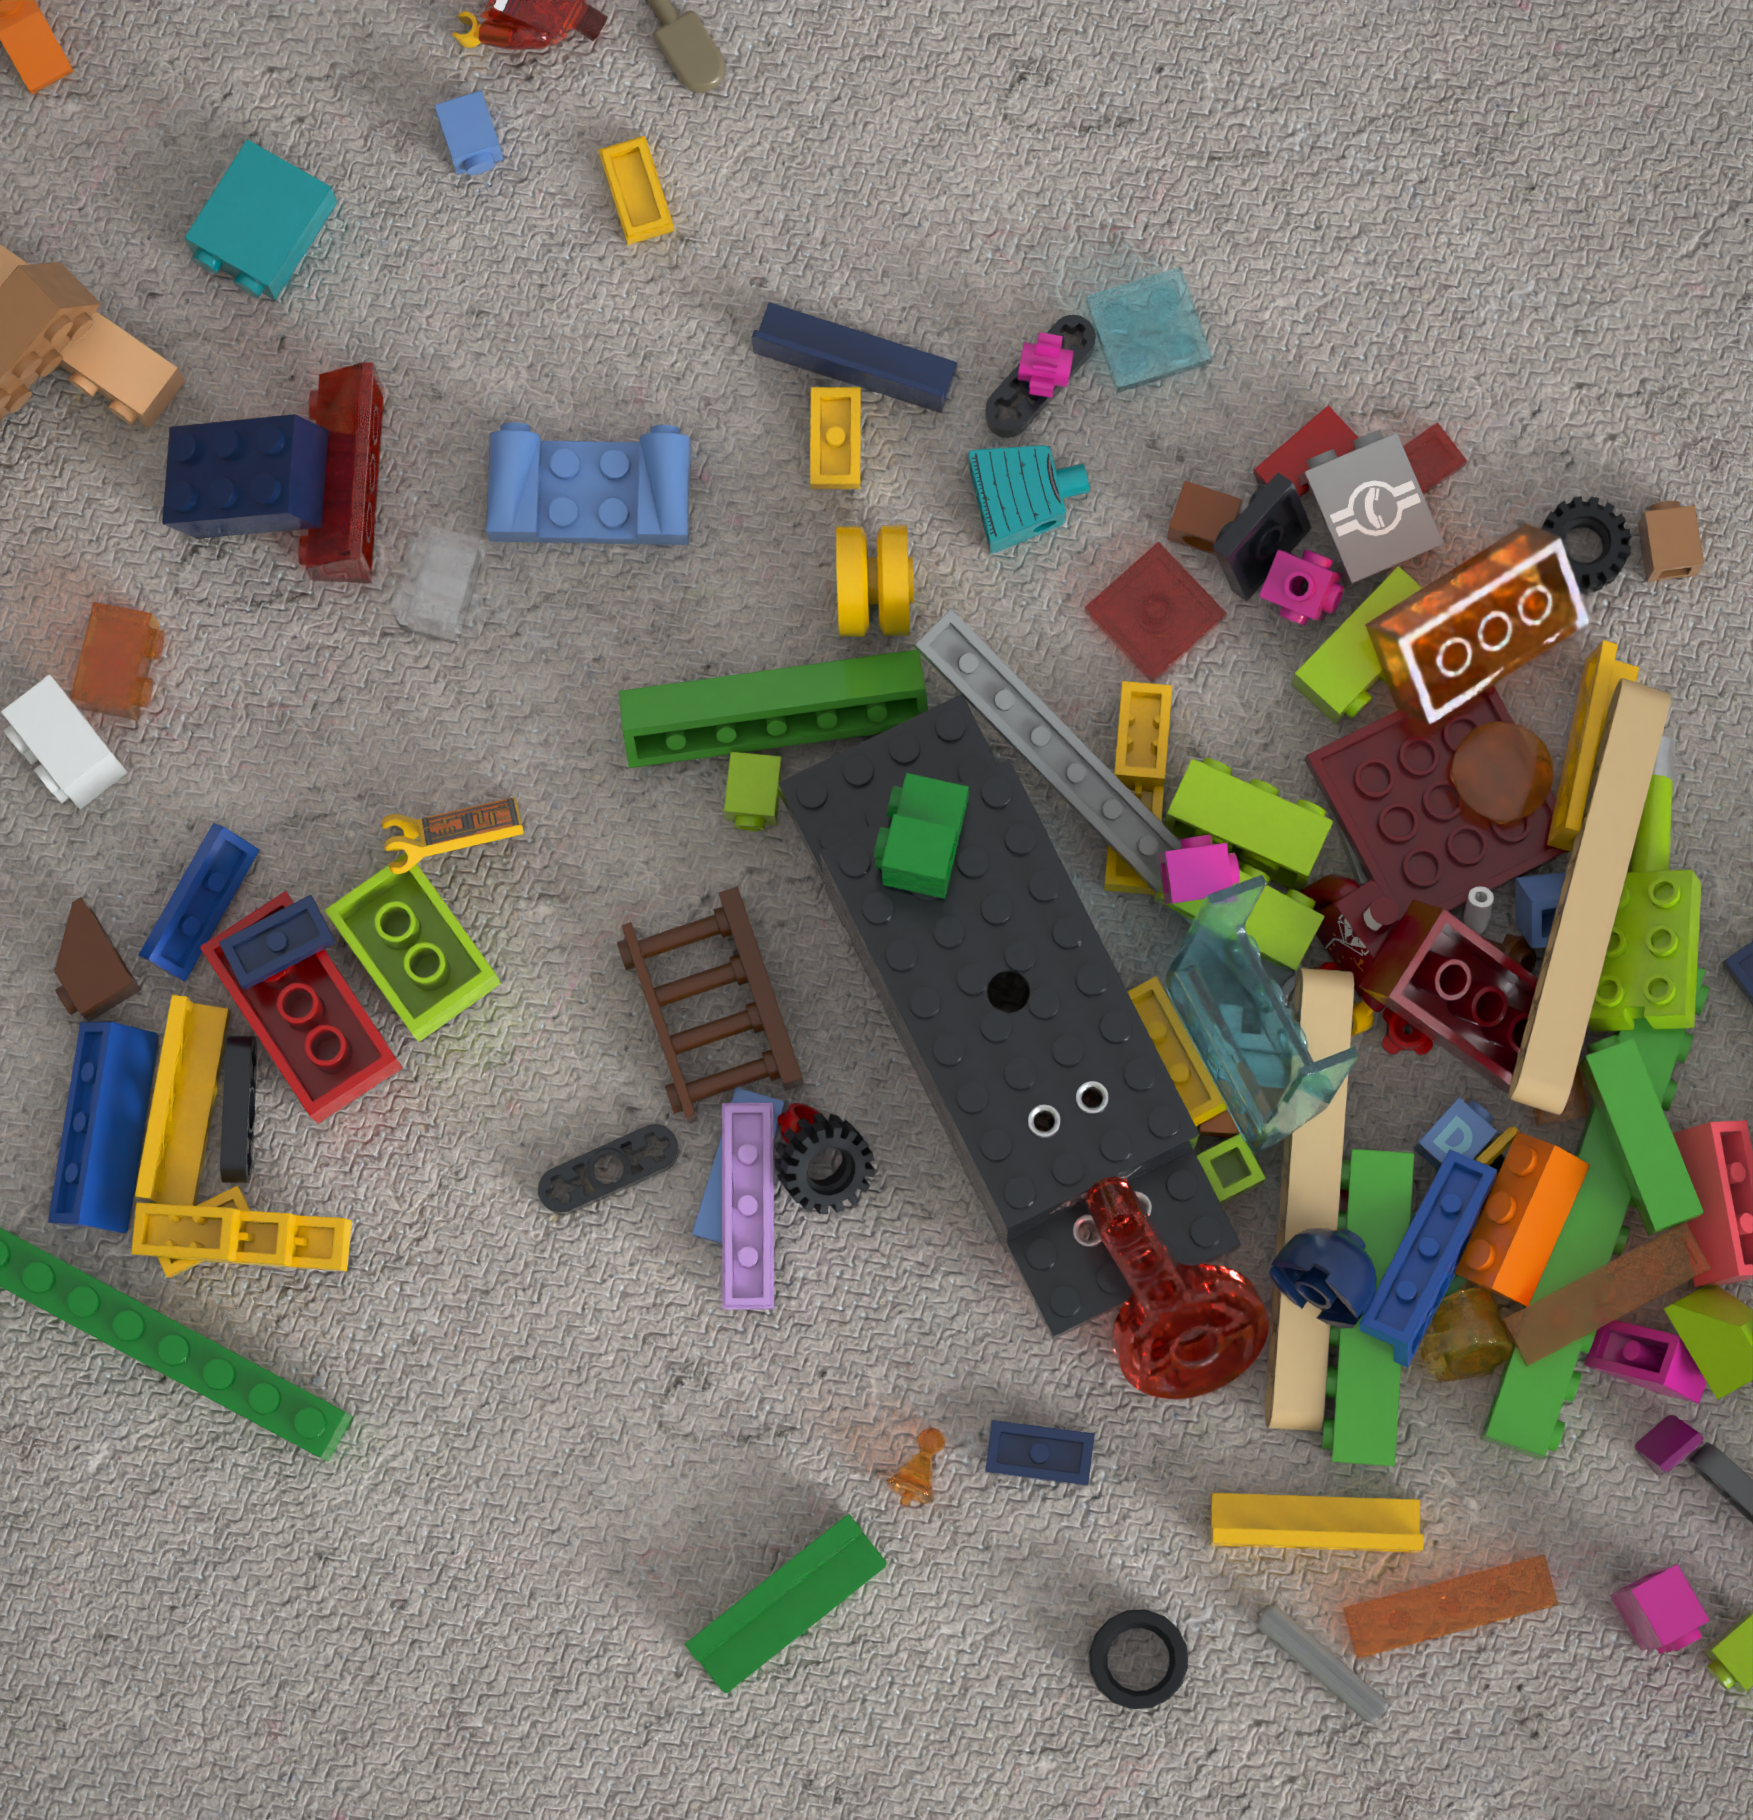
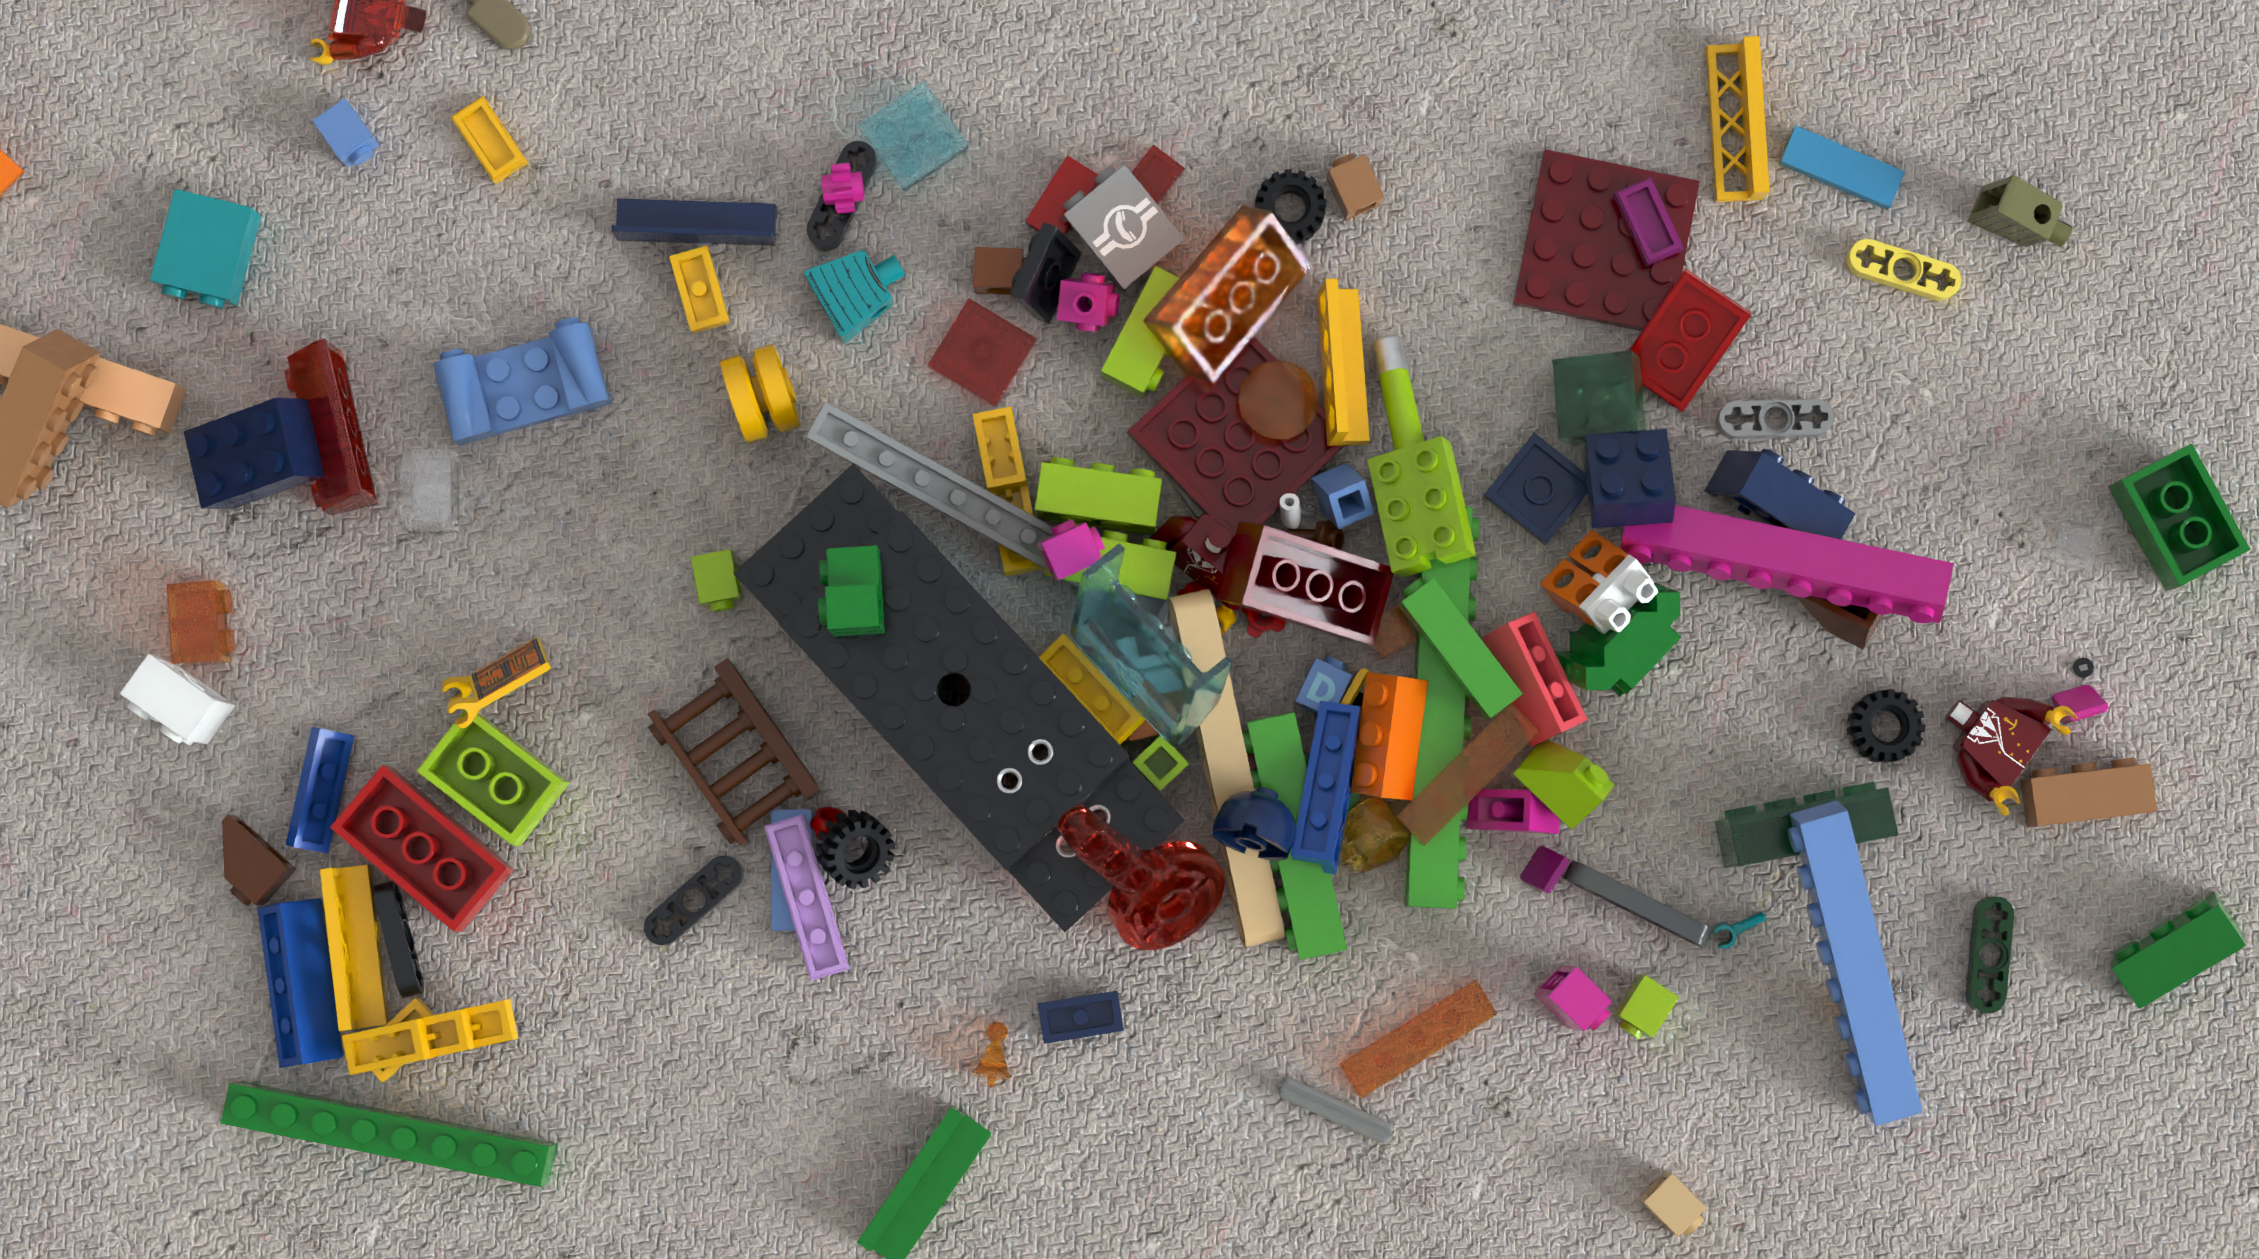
camera: 25 degrees left, 5 degrees up
dark blue plate [219,895,336,990] -> none
bright green brick [619,650,928,768] -> none
black tyre [1089,1609,1188,1709] -> none
yellow fence [1210,1493,1424,1553] -> none
tan beam [1508,678,1671,1115] -> none

